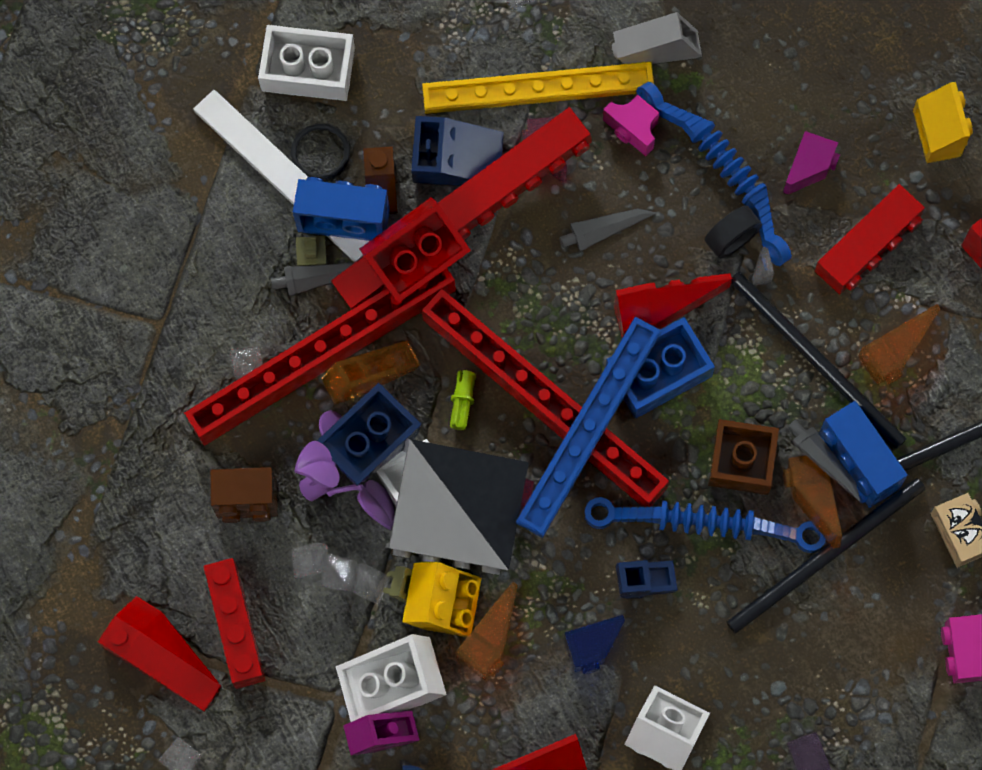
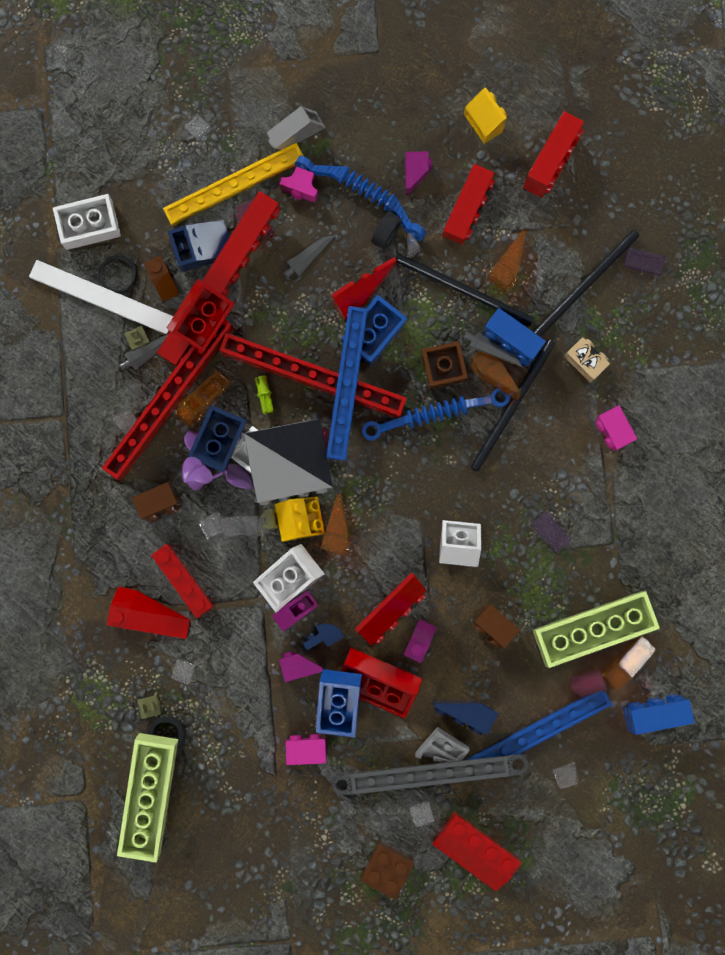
camera: 25 degrees left, 10 degrees up
blue brick [293,177,390,241] -> none
clear blue slope [564,615,625,675] -> none
dark blue brick [615,560,678,599] -> none

